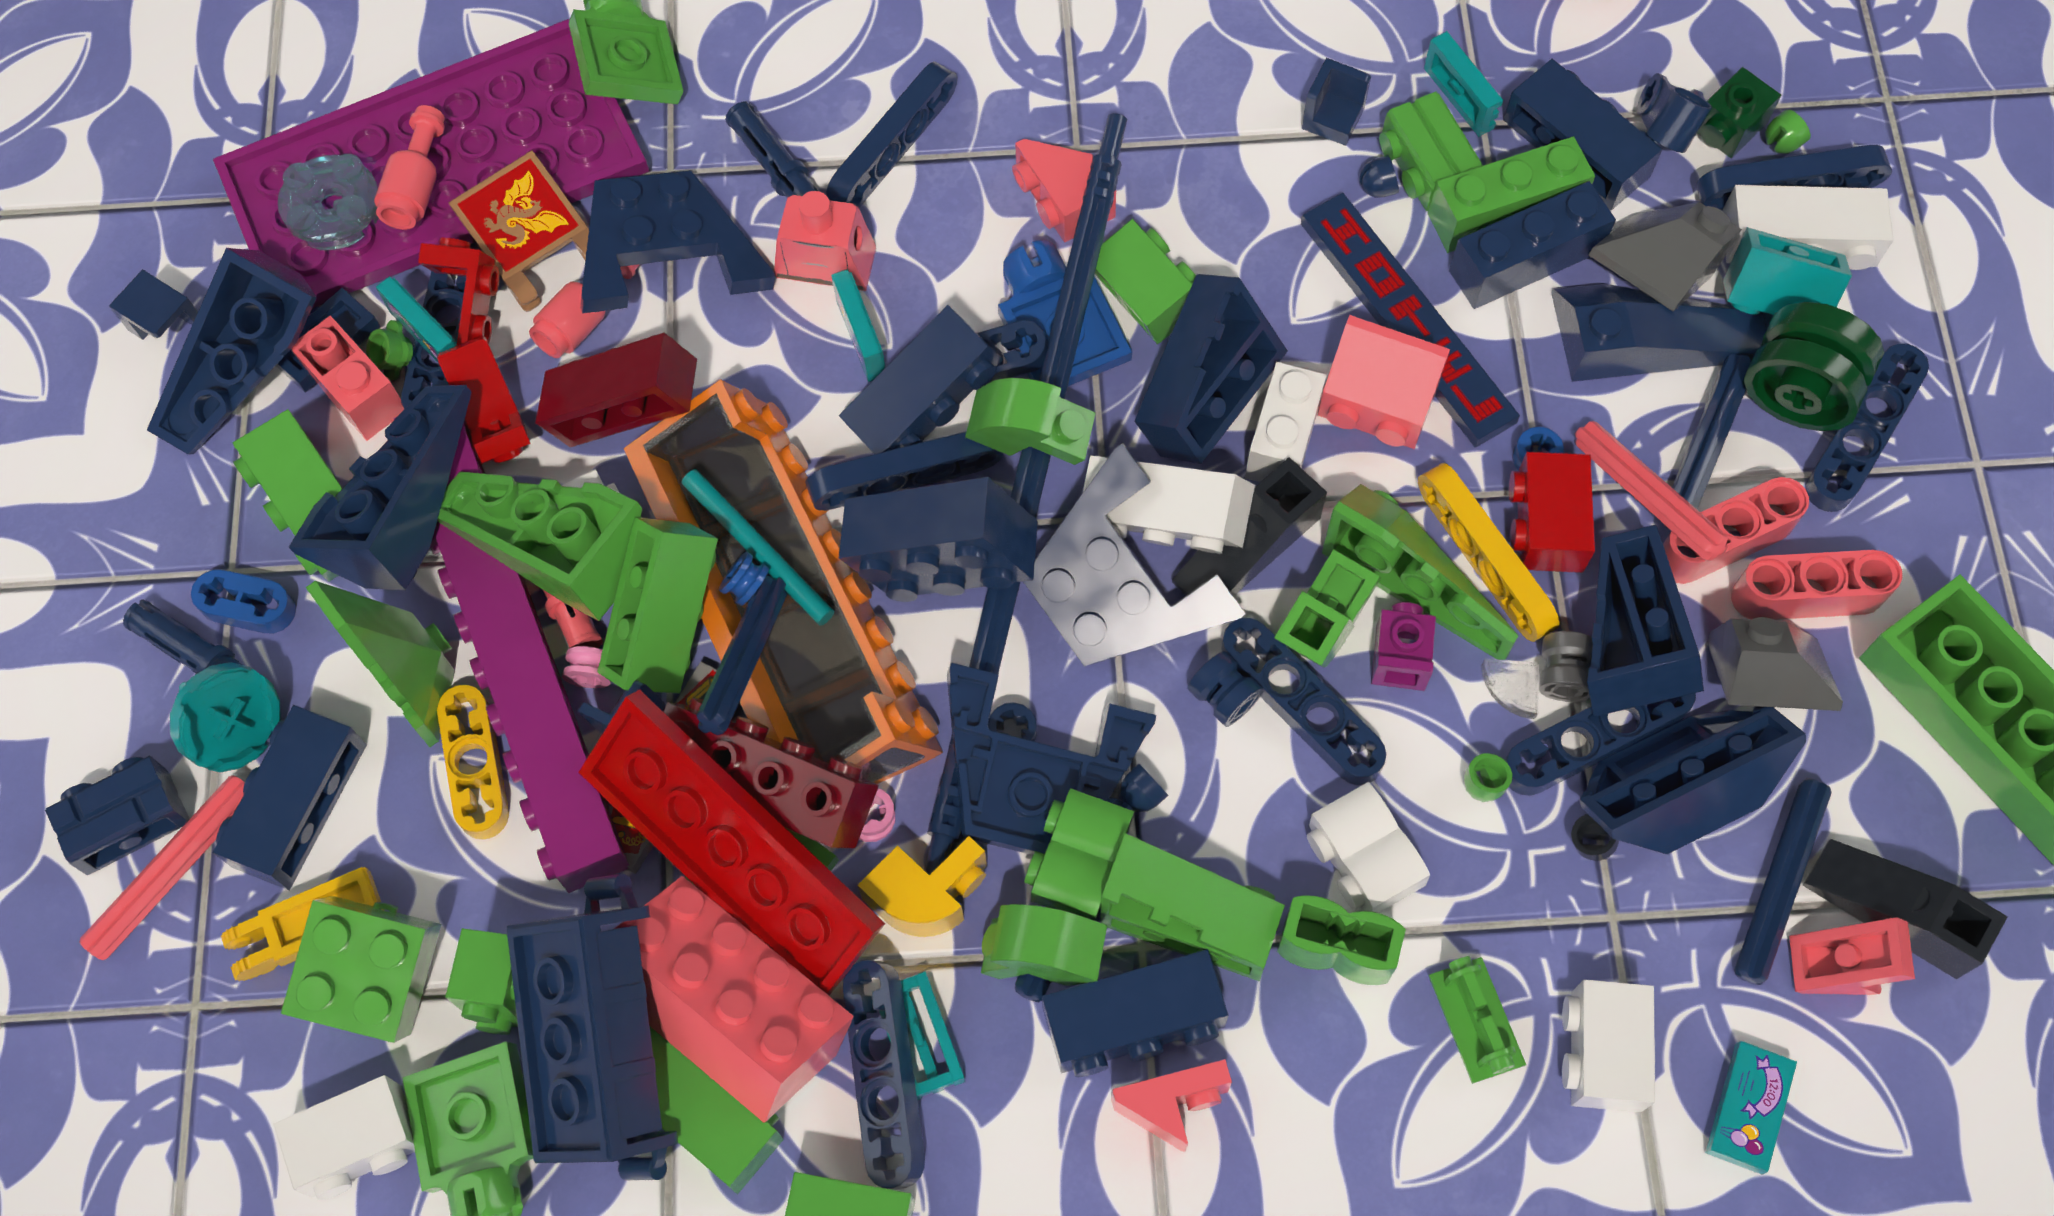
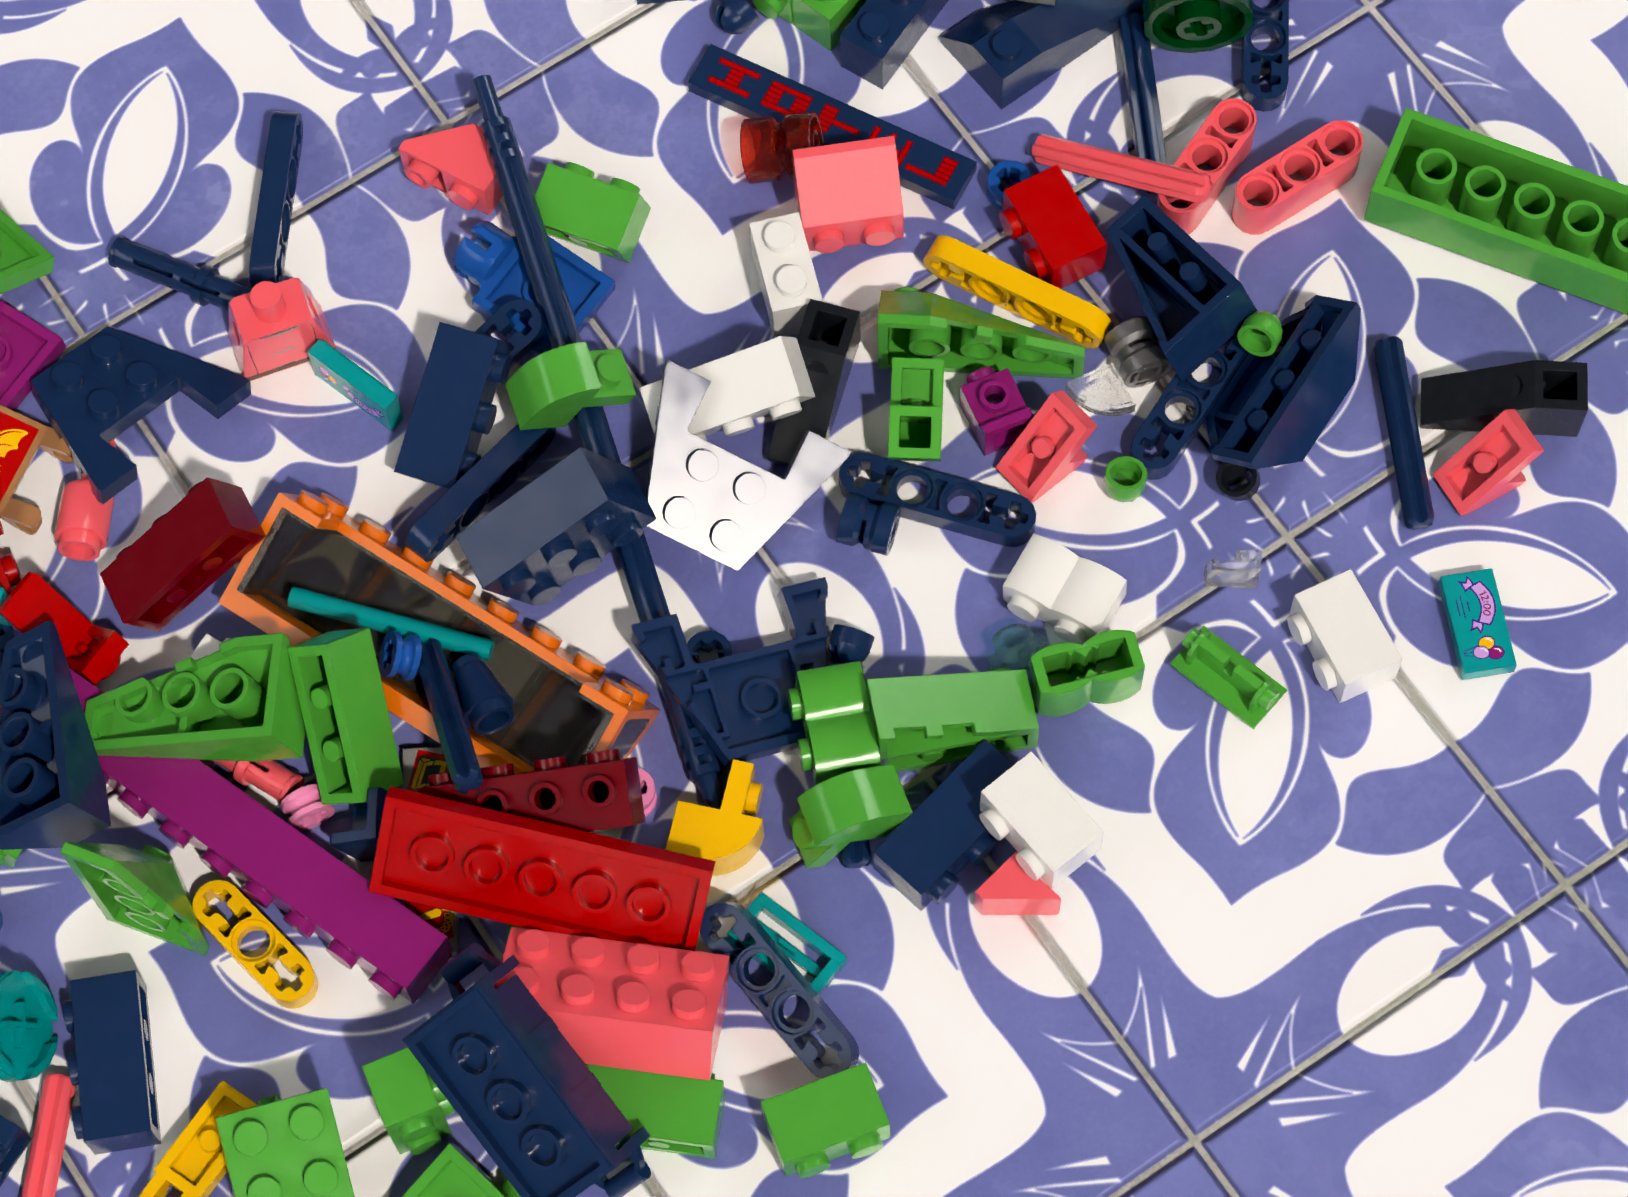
camera: 30 degrees left, 0 degrees up
dark blue wedge [1134,274,1288,464] -> none
dark grey slope [1707,617,1843,711] -> none
none -> dark blue cone [451,653,514,735]
none -> clear red wheel [740,112,824,184]
none -> white brick [979,751,1104,889]
none -> clear light blue plate [987,624,1048,671]
none -> coral slope [995,390,1098,503]
none -> clear tile [1204,550,1262,589]
none -> bright green hinge [1237,310,1283,357]

